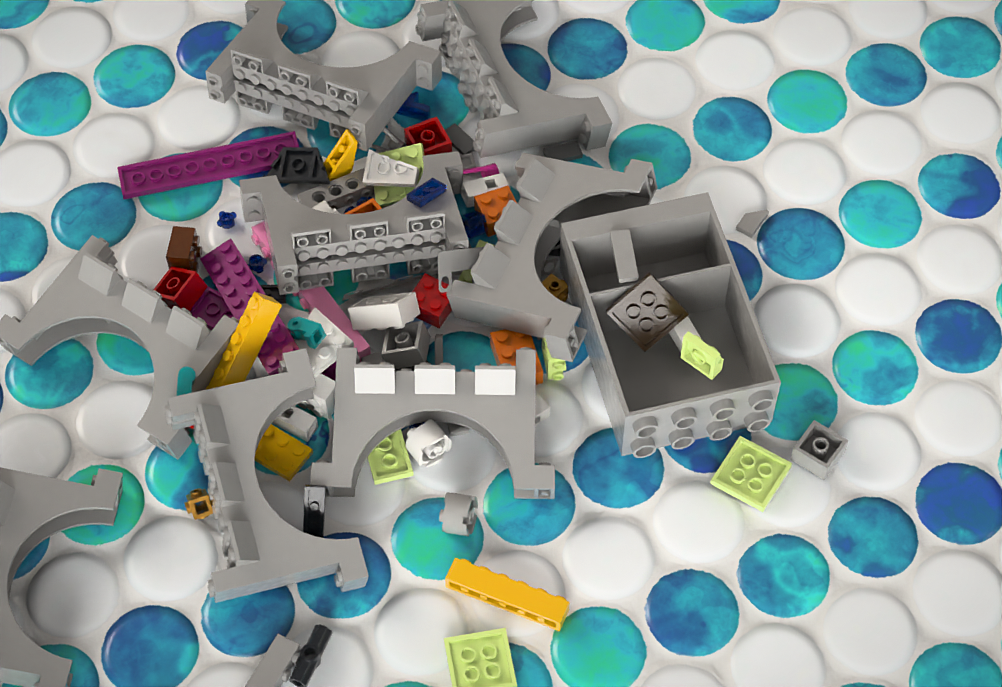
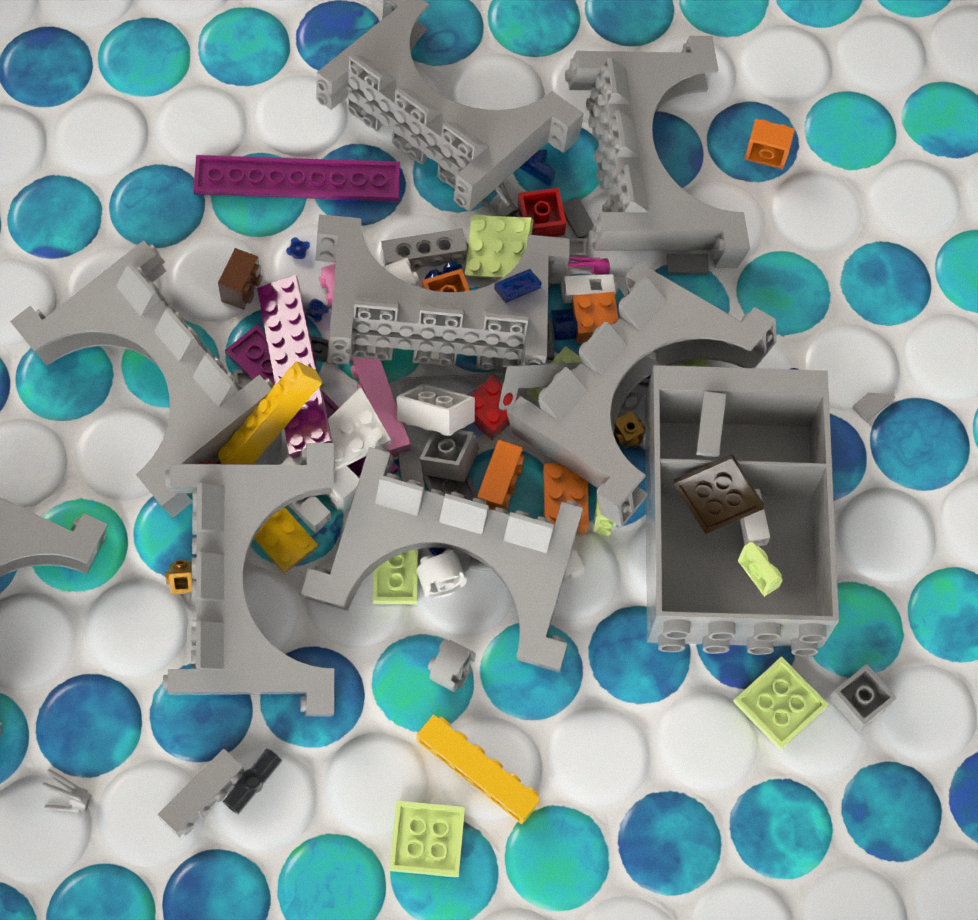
camera: 10 degrees right, 10 degrees up
red brick [153,266,208,311] -> none
teal leg [177,367,196,396] -> none
black wing [263,147,330,184] -> none
teal leg [287,317,326,349] -> none
black plate [303,485,326,538] -> none
yellow slope [324,129,358,181] -> none
white wing [363,149,420,187] -> none
light grey tile [435,334,443,365] -> none
none -> orange brick [477,440,525,511]
none -> orange brick [744,119,795,169]

